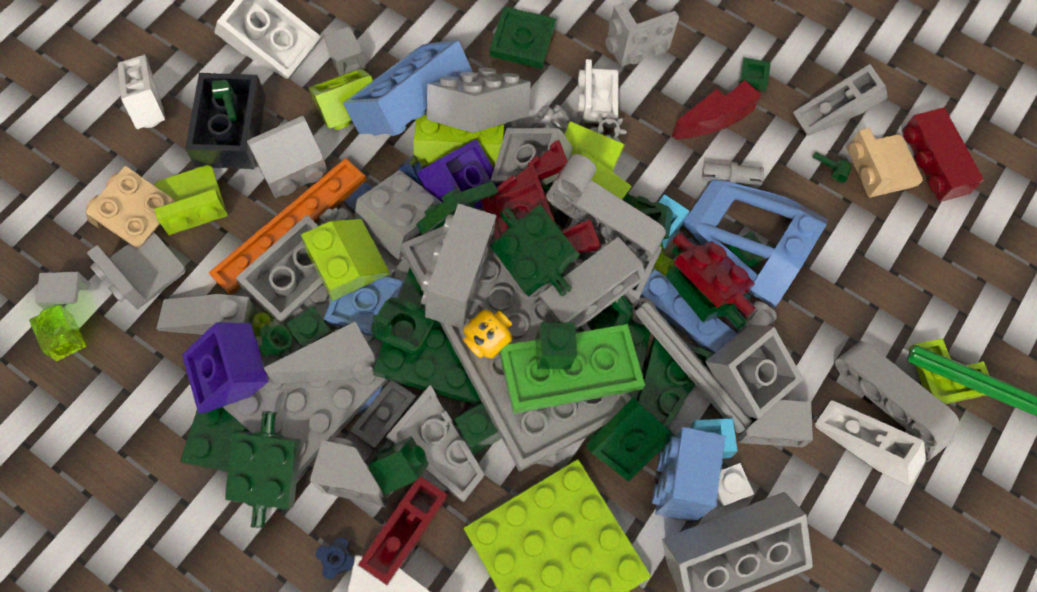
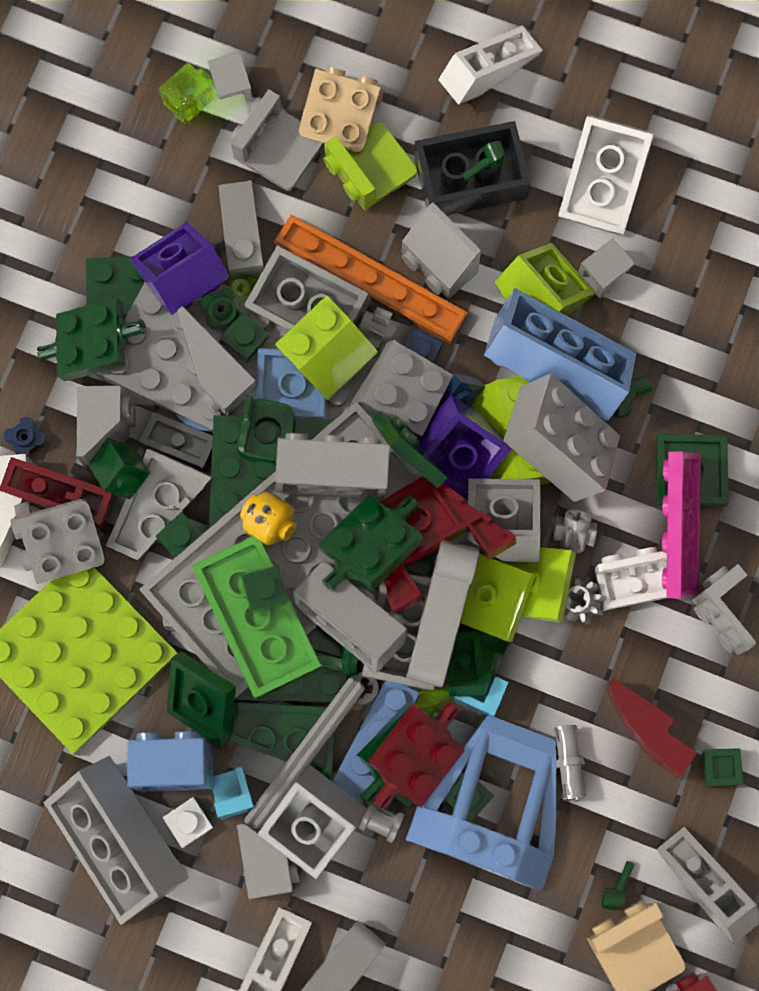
camera: 80 degrees right, 10 degrees up
none -> light grey bracket [10,499,105,584]
none -> dark pink plate [661,452,701,598]

